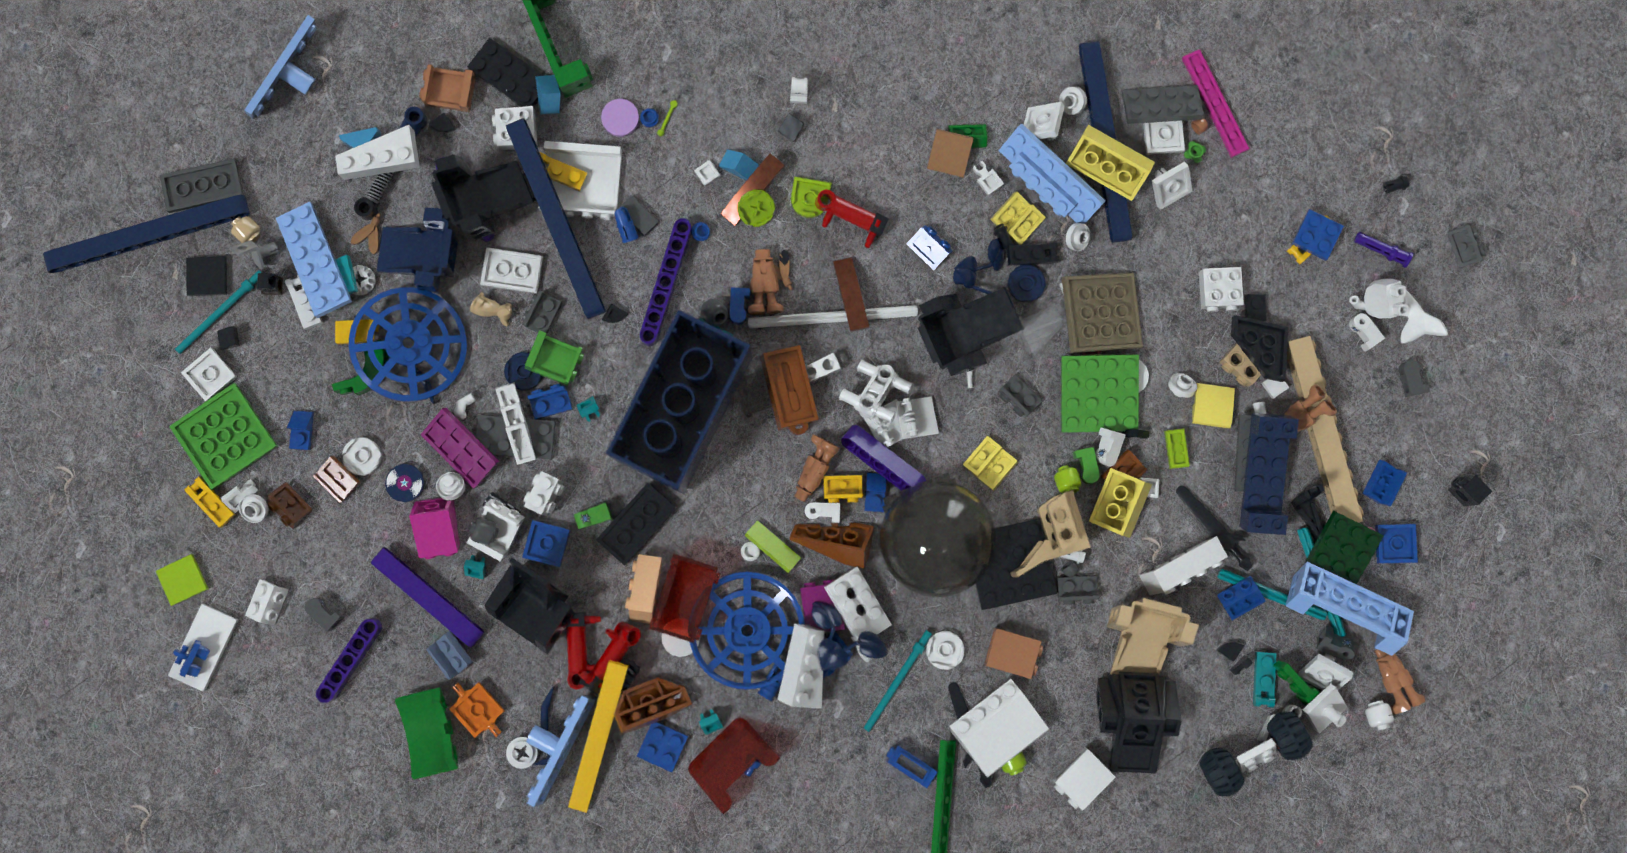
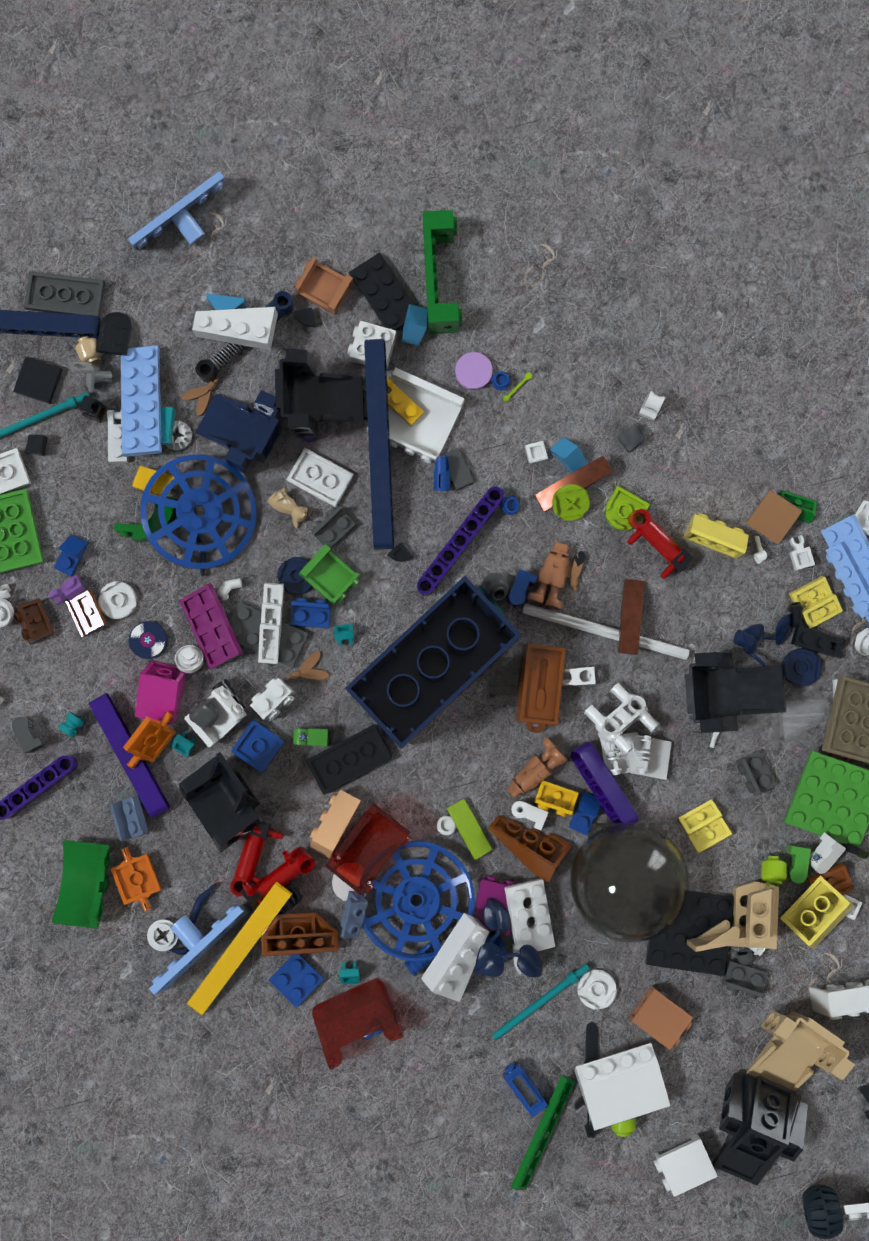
camera: 30 degrees right, 0 degrees up
bracket [907,225,953,270] -> none
none -> medium lavender plate [49,574,86,605]
none -> teal wheel [58,711,85,738]
none -> black window [96,312,132,356]
none -> orange plate [123,711,176,769]
none -> medium nougat piece [287,651,329,680]
none -> sand blue bracket [340,891,368,939]
none -> light yellow slope [683,513,749,559]
none -> white hand [754,536,767,564]

